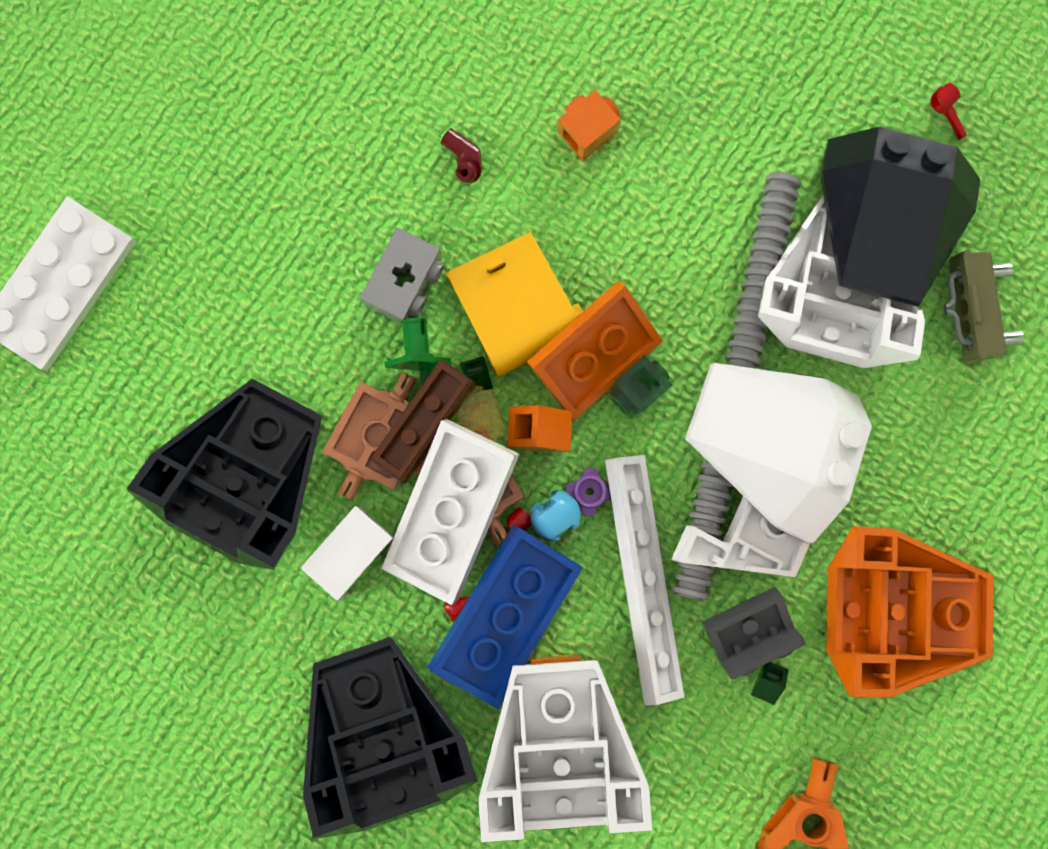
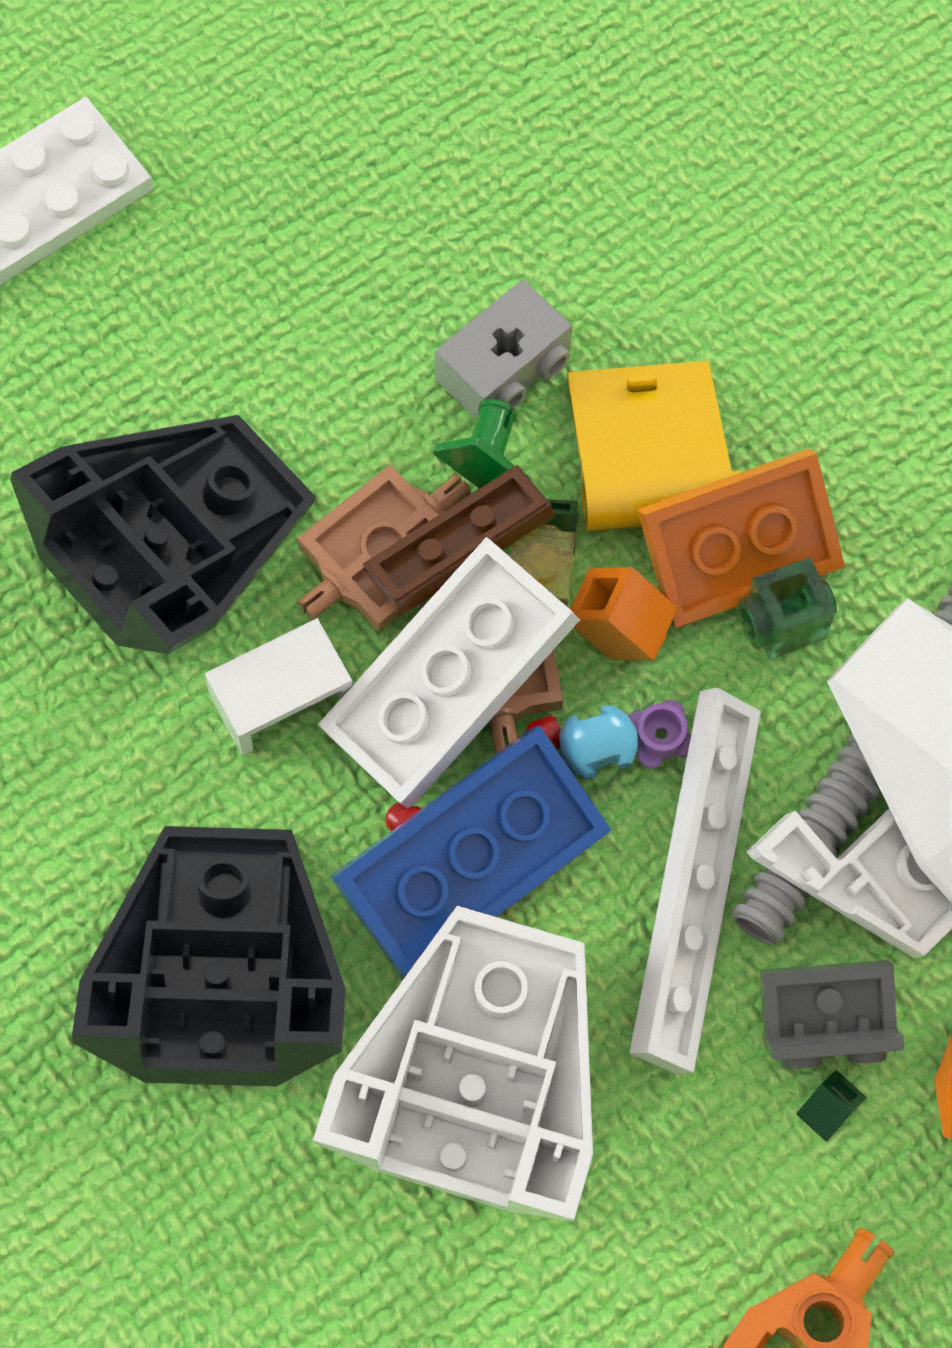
camera: 20 degrees right, 15 degrees down
dark red arm [440,128,482,183] -> none
orange brick [557,90,621,161] -> none

